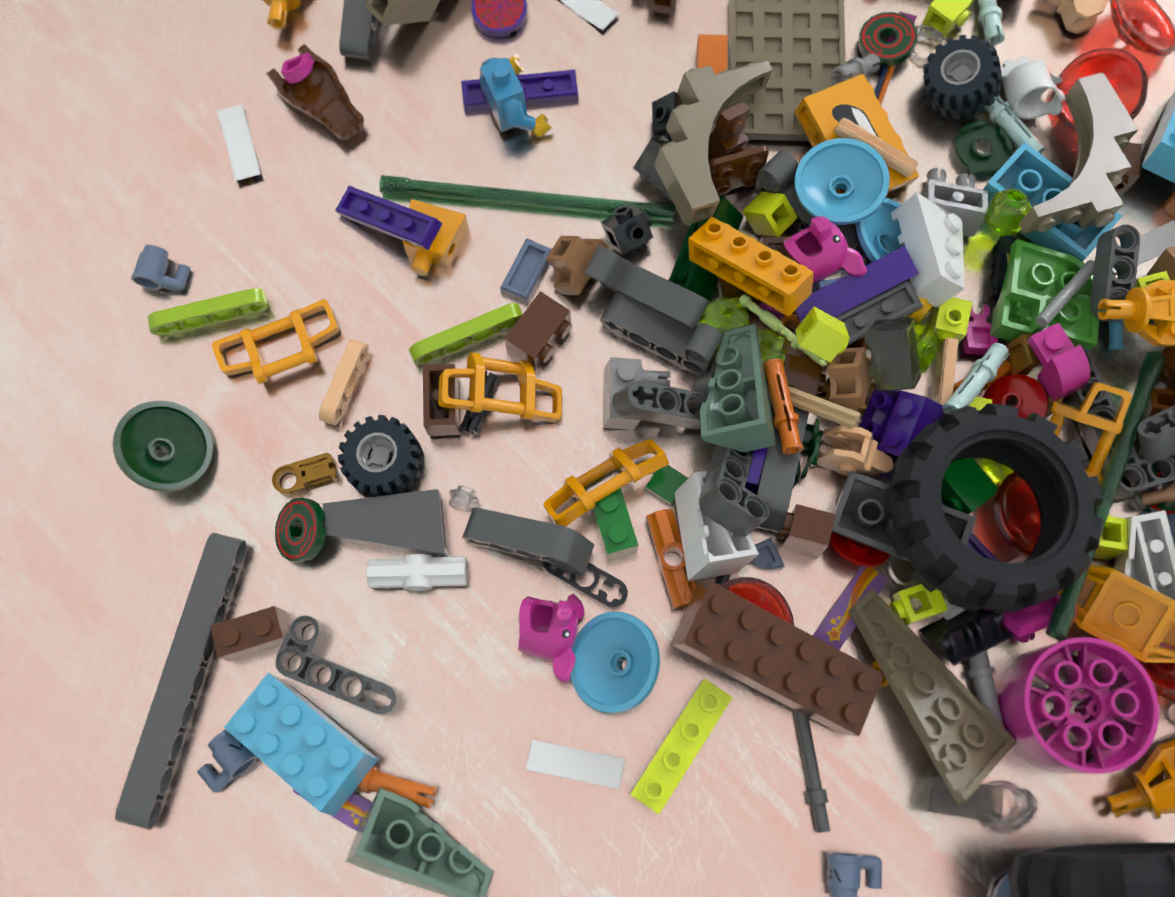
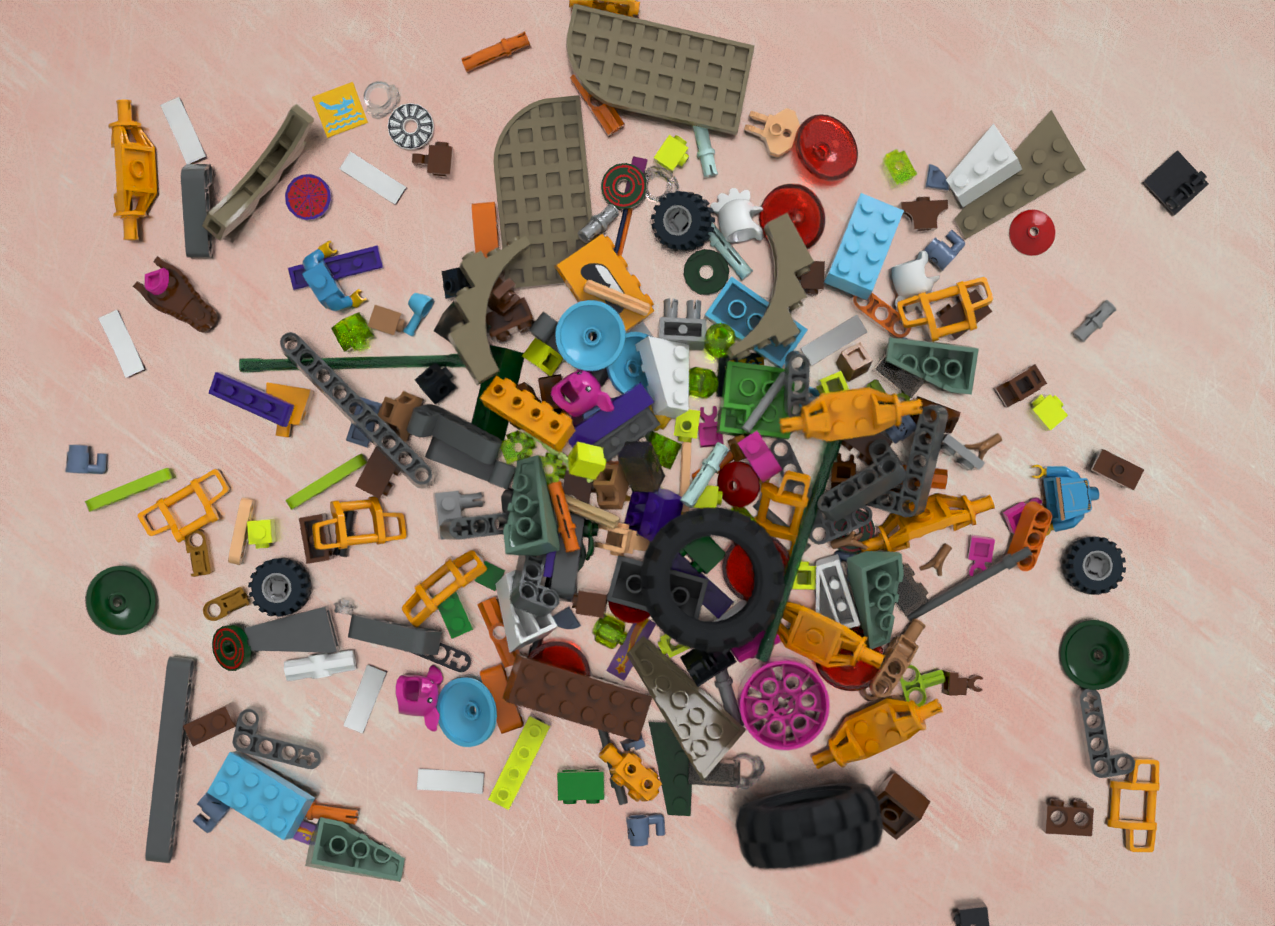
camera: 10 degrees left, 15 degrees up
none -> pearl gold piece [185,530,213,577]
none -> neon yellow brick [247,519,277,549]
none -> dark grey beam [280,332,432,489]
none -> clear neon green brick [331,312,373,352]
none -> white sticker [343,665,386,734]
none -> medium nougat brick [368,305,406,337]
none -> medium azure bar [403,293,434,336]
none -> orange beam [480,663,524,734]
none -> green brick [557,769,605,804]
none -> clear neon green head [592,615,628,649]
none -> light orange brick [598,743,662,802]
none -> sand blue tile [620,734,646,751]
none -> dark green wing [648,721,693,816]
none -> clear neon green head [689,367,718,398]

